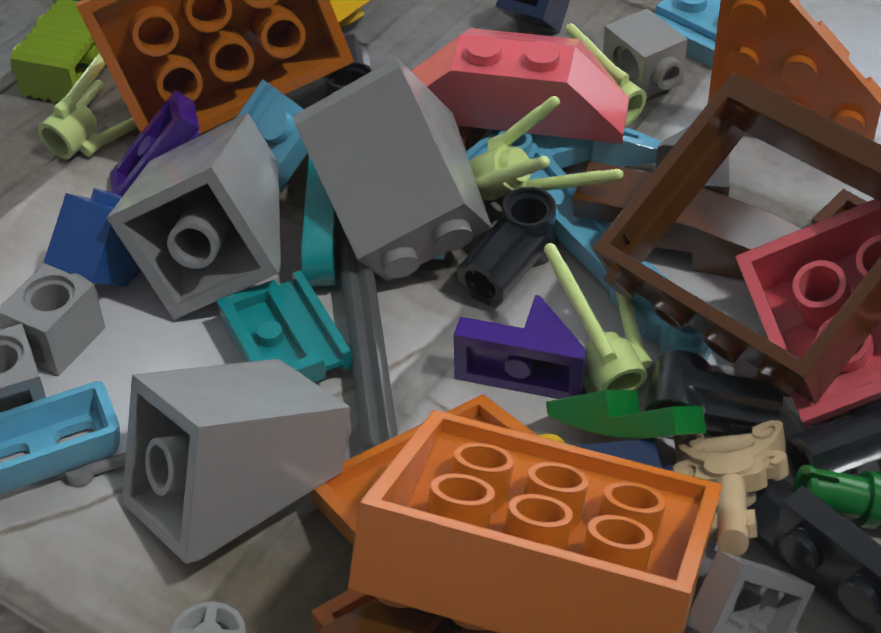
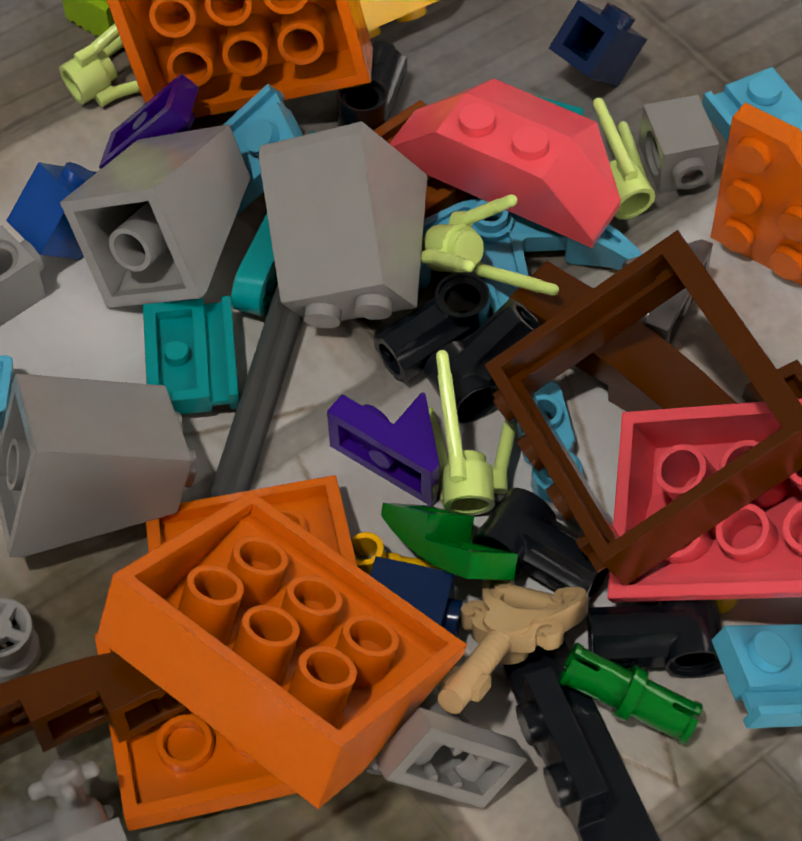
camera: 20 degrees right, 10 degrees up
none -> black piece [424,298,542,424]

